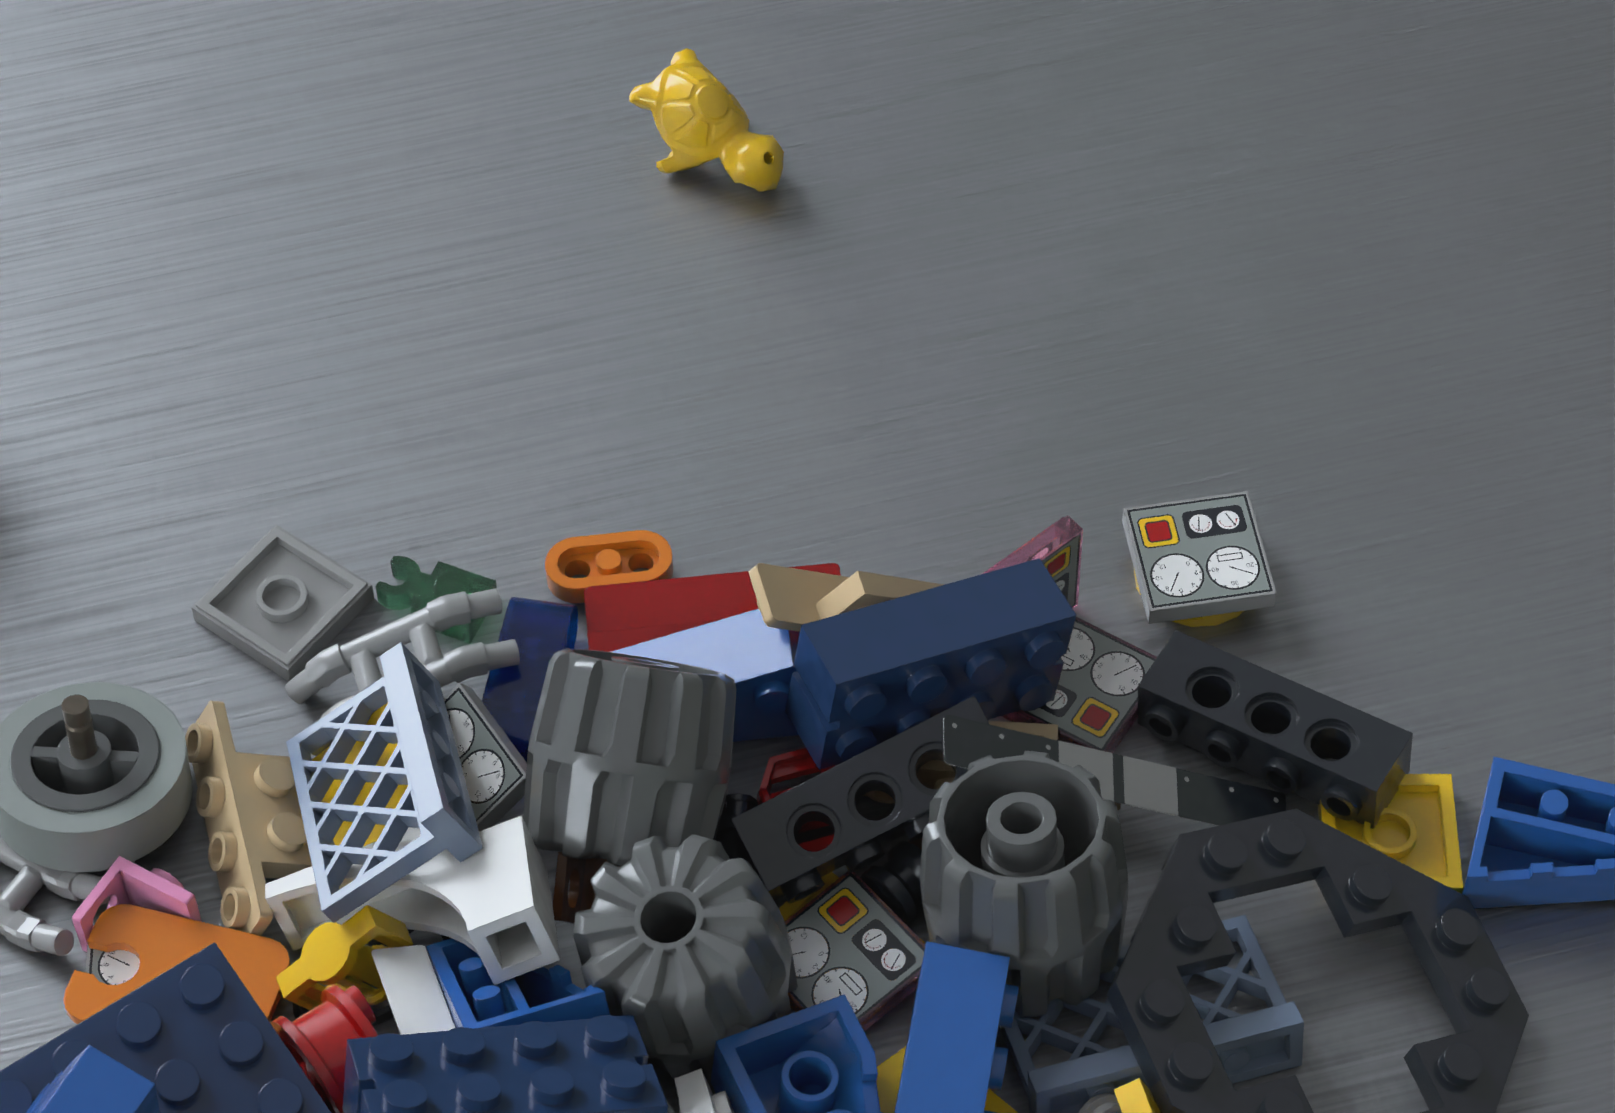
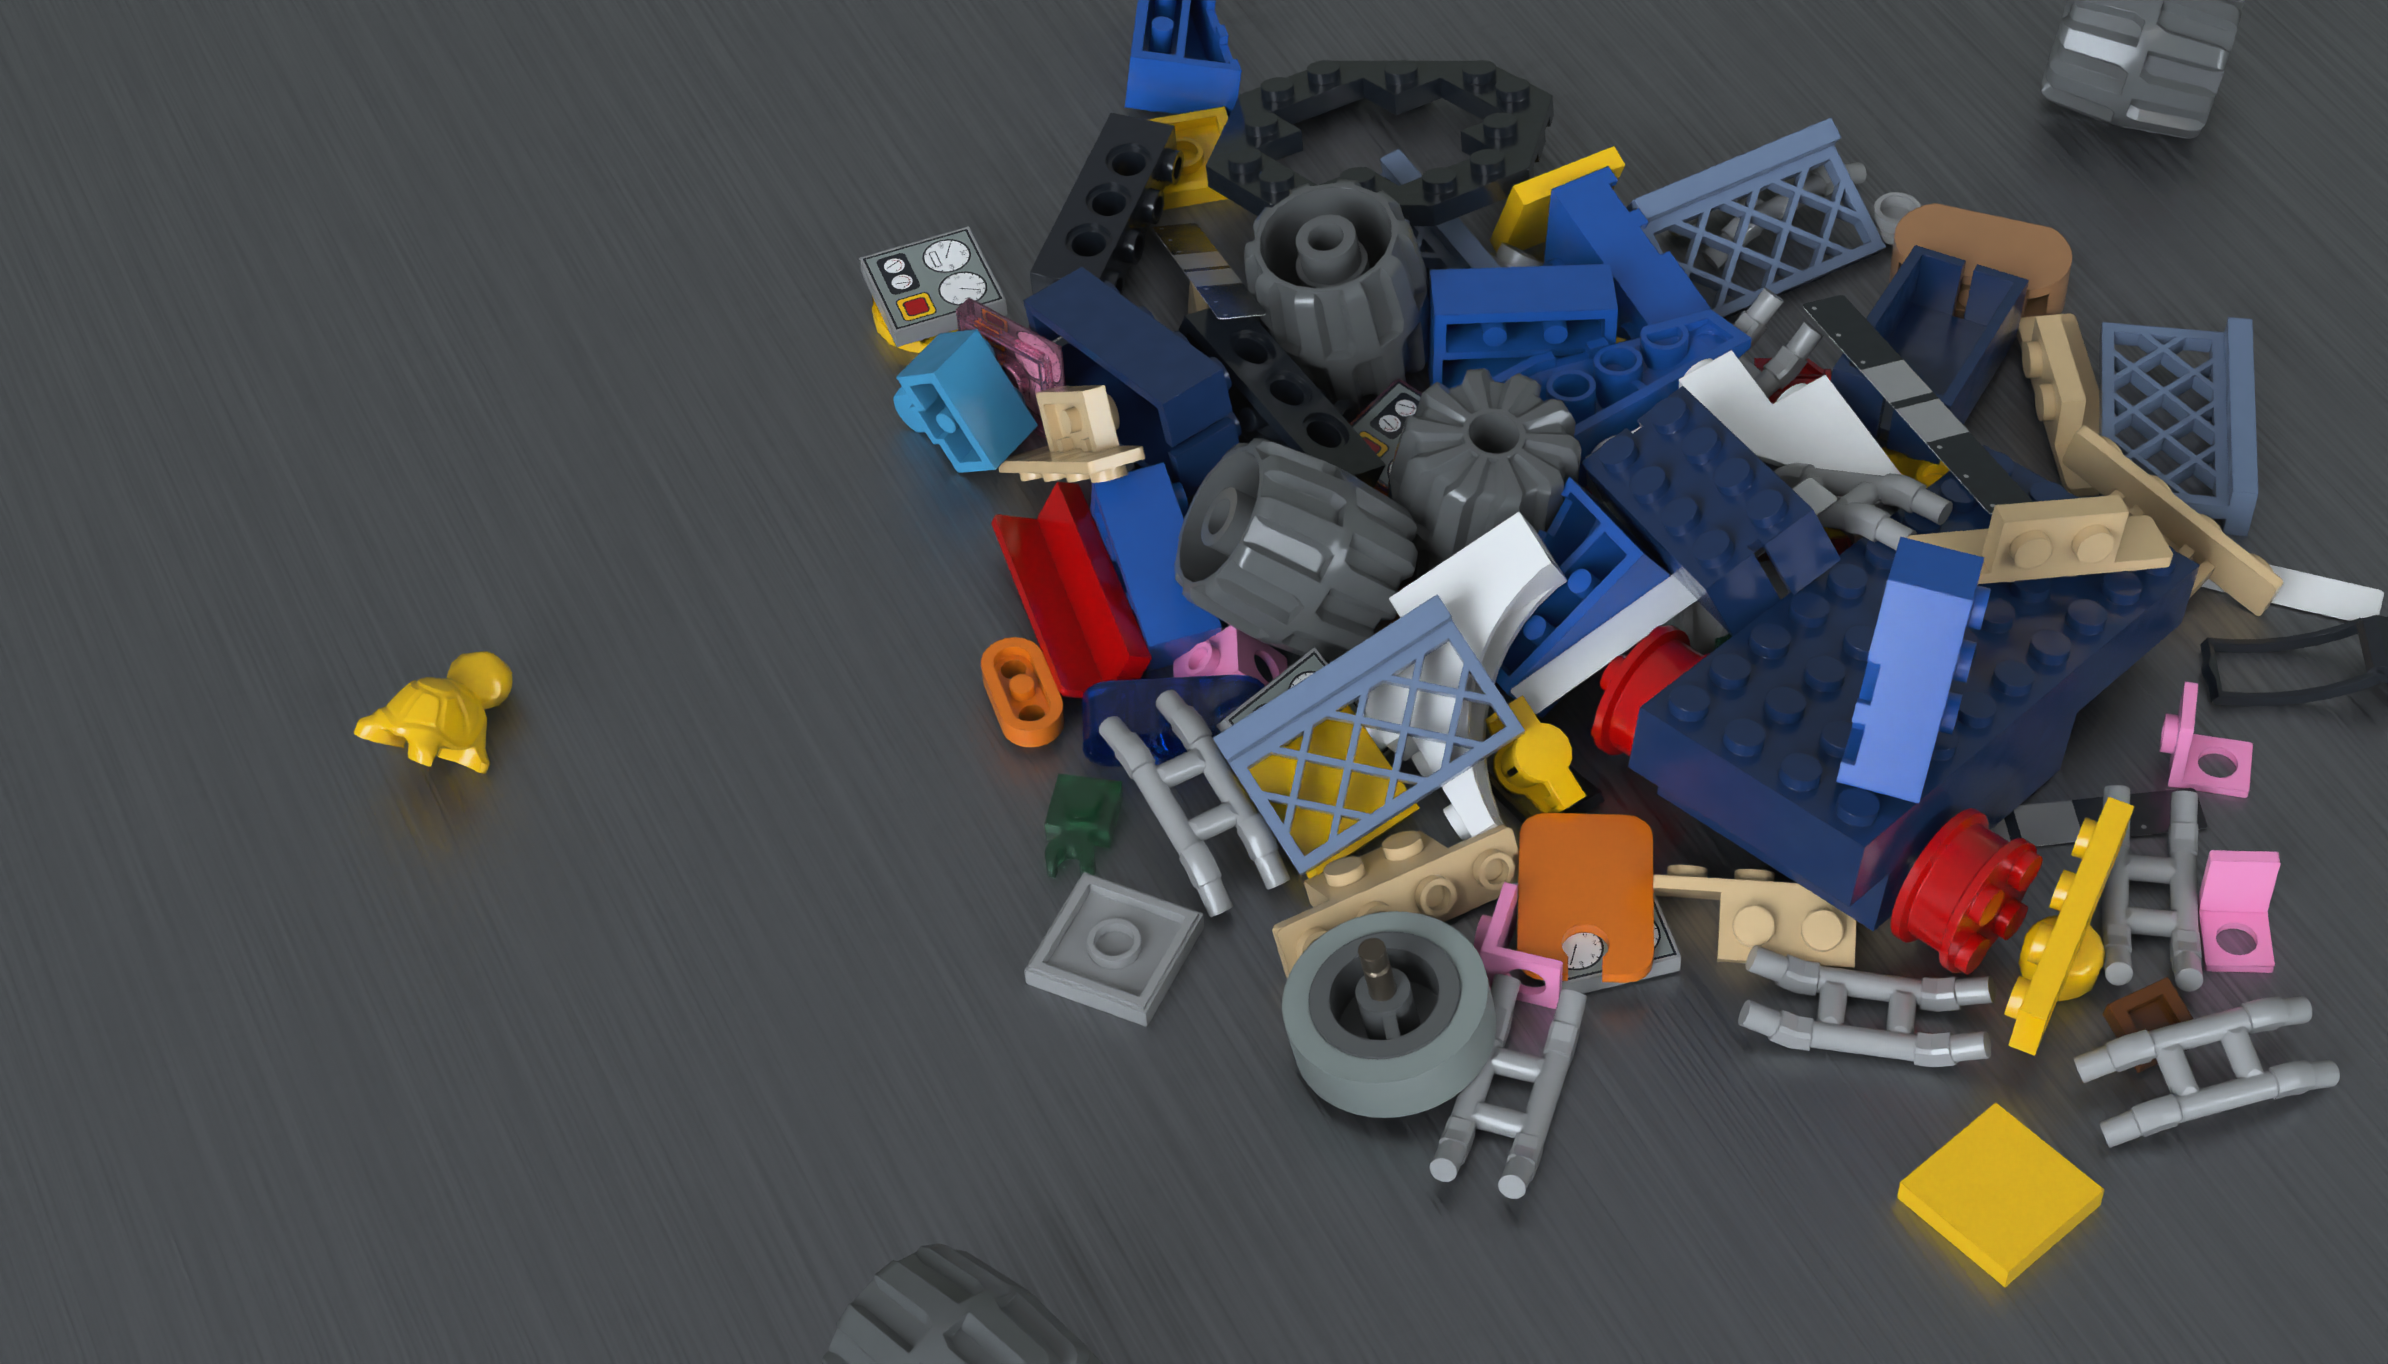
camera: 100 degrees left, 5 degrees down
none -> dark azure brick [893,329,1038,473]

